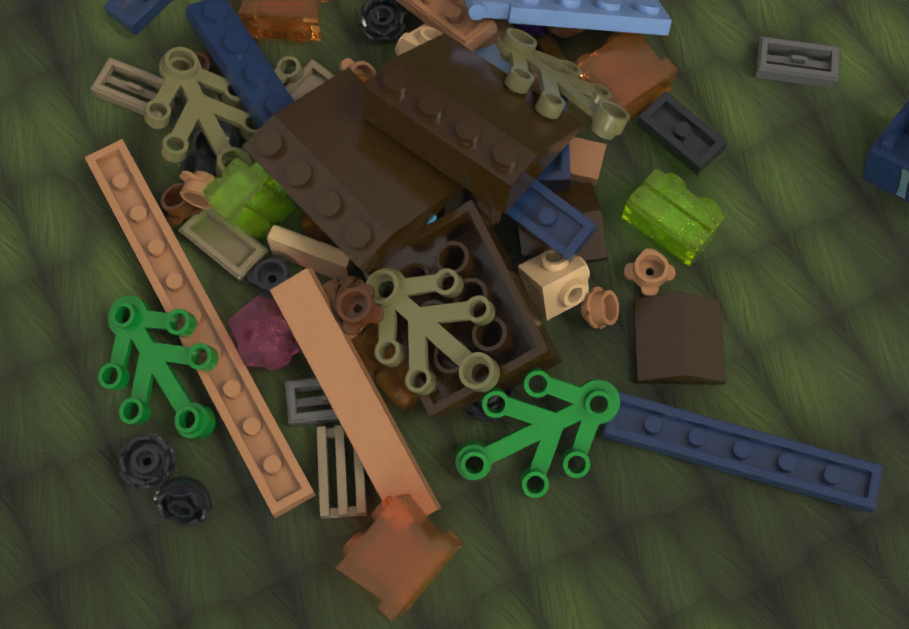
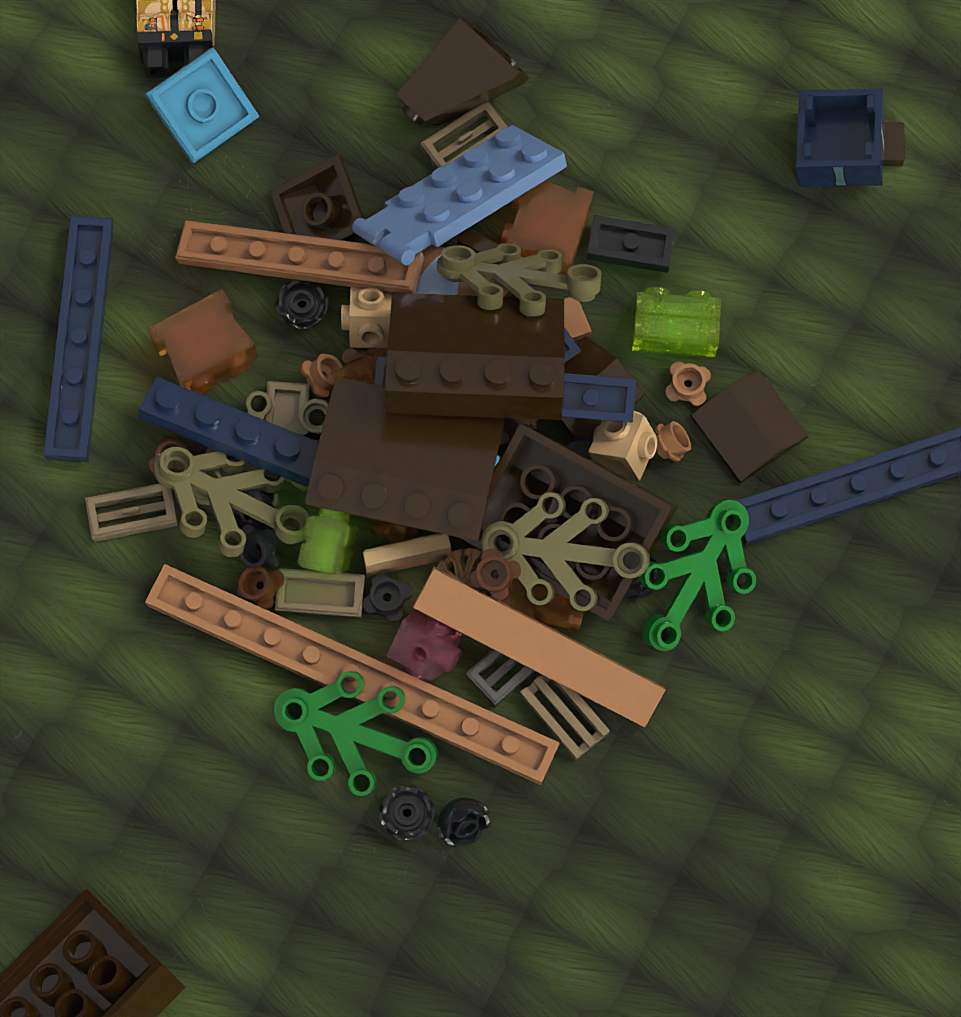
camera: 40 degrees left, 5 degrees up
medium nougat plate [180,171,224,209] -> none
clear orange hips [336,494,464,621] -> none
dark grey tile [754,36,840,88] -> none

